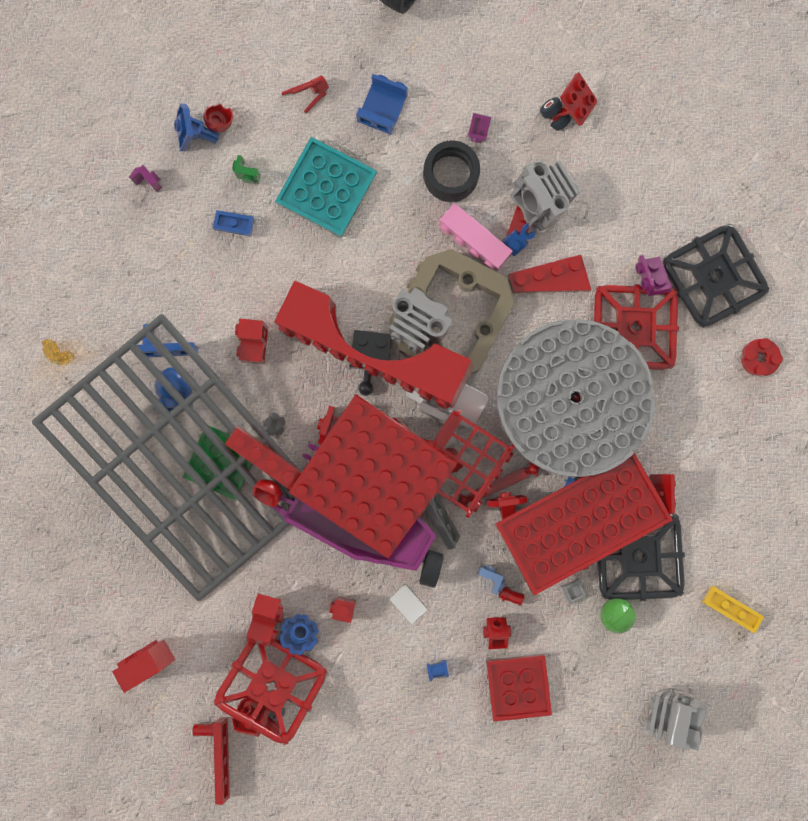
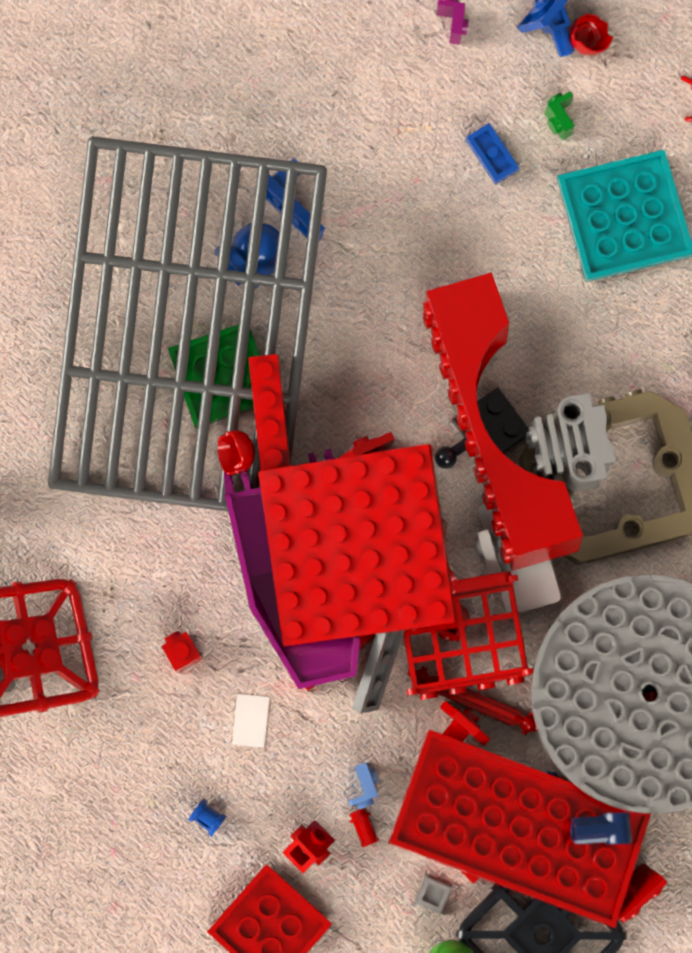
camera: 45 degrees right, 5 degrees down
clear yellow bracket [42,339,75,365] -> none
red brick [235,318,269,364] -> none
red brick [246,593,284,647] -> none
dark grey plant [263,412,285,436] -> none
blue plant [279,614,319,656] -> none
black tyre [419,550,444,588] -> none
none -> dark blue piece [570,812,632,845]

